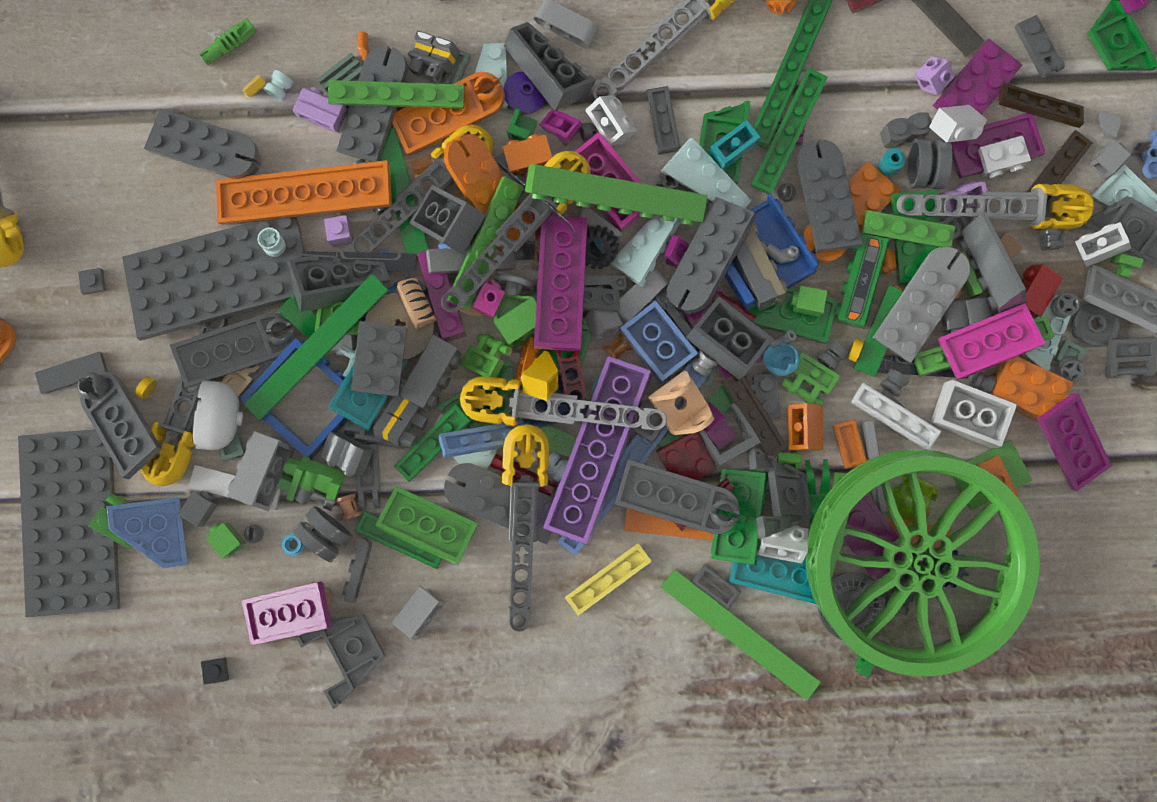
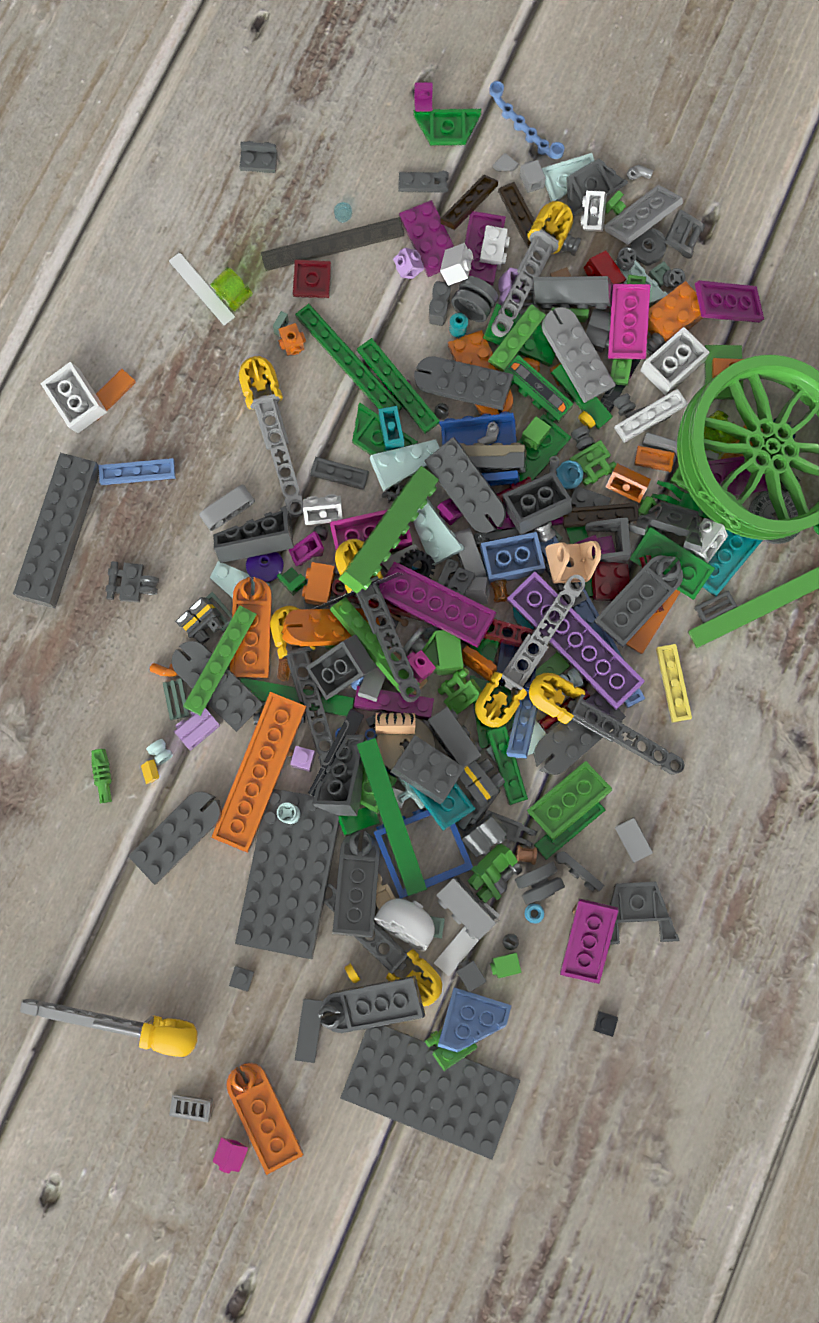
camera: 65 degrees left, 5 degrees down
yellow slope [521,351,558,401] -> none

